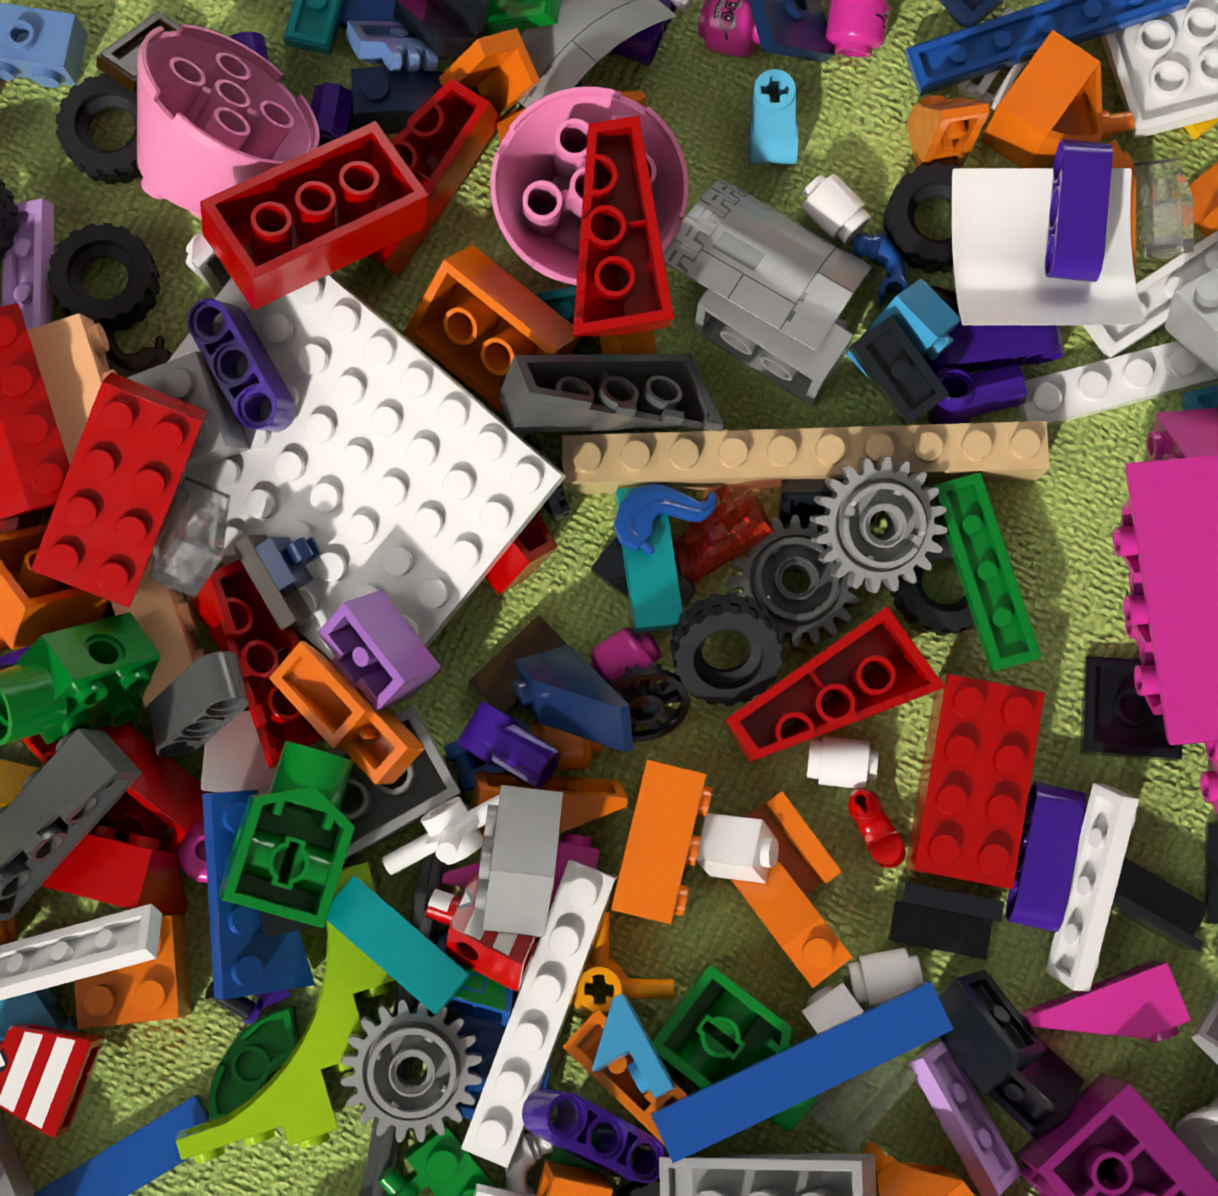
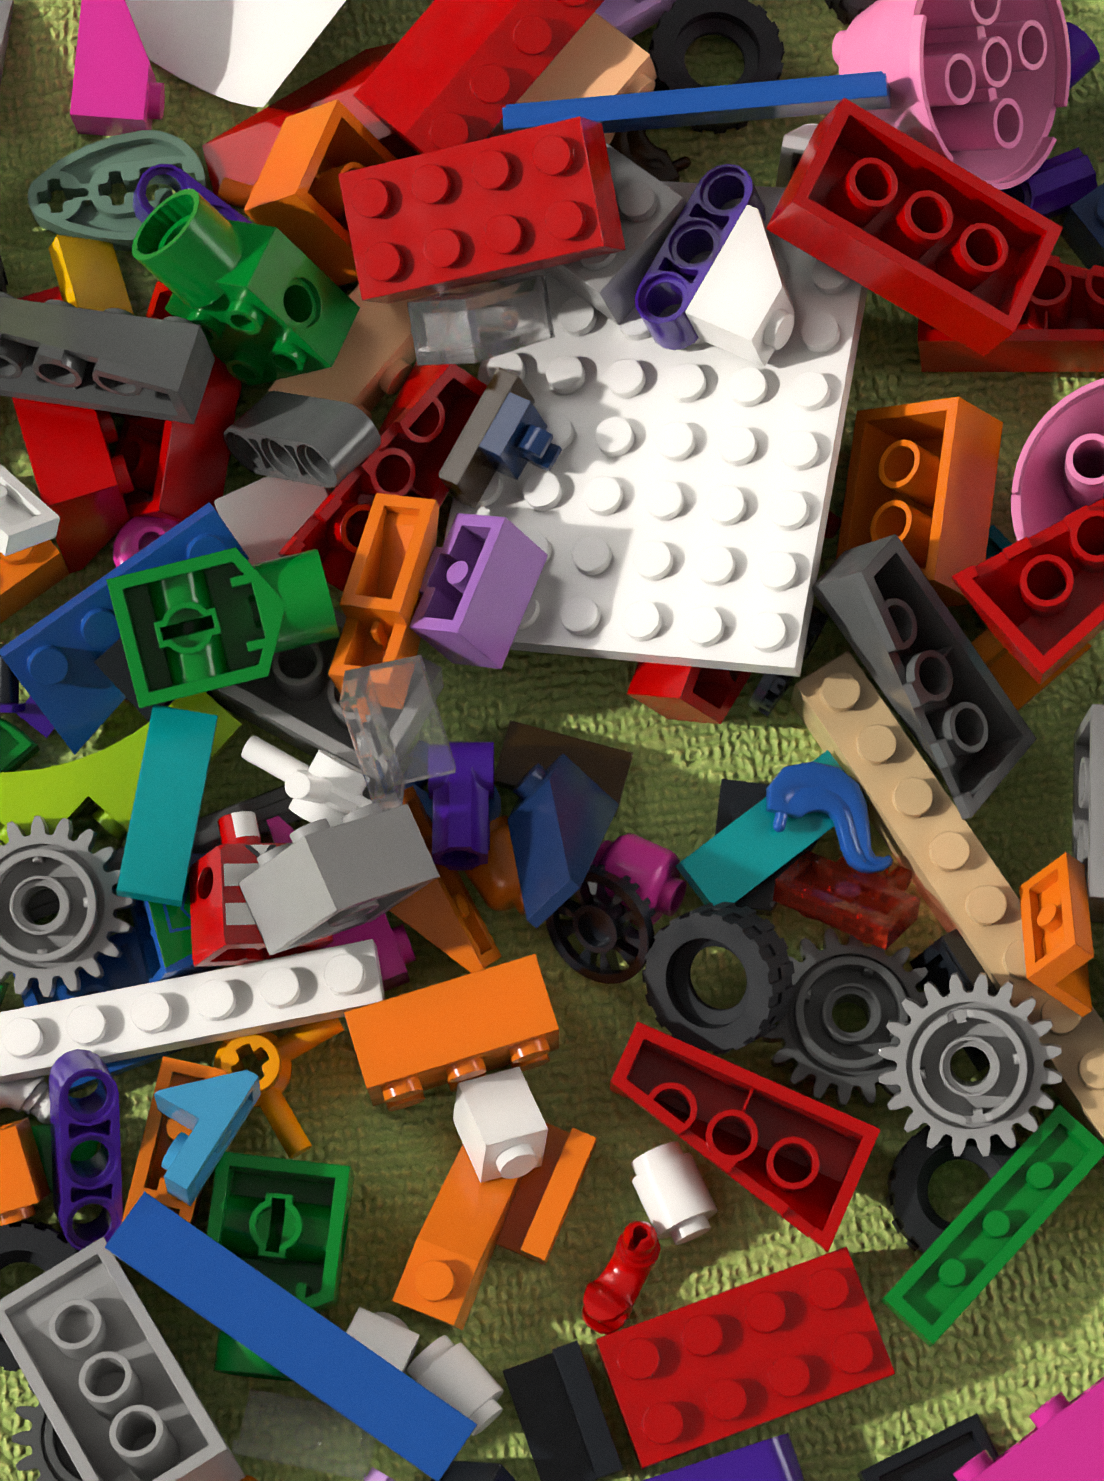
camera: 60 degrees right, 5 degrees down
none -> clear panel [339,654,456,811]
none -> blue tile [502,71,891,134]
none -> white slope [685,205,795,367]
none -> orange panel [1019,852,1094,1017]

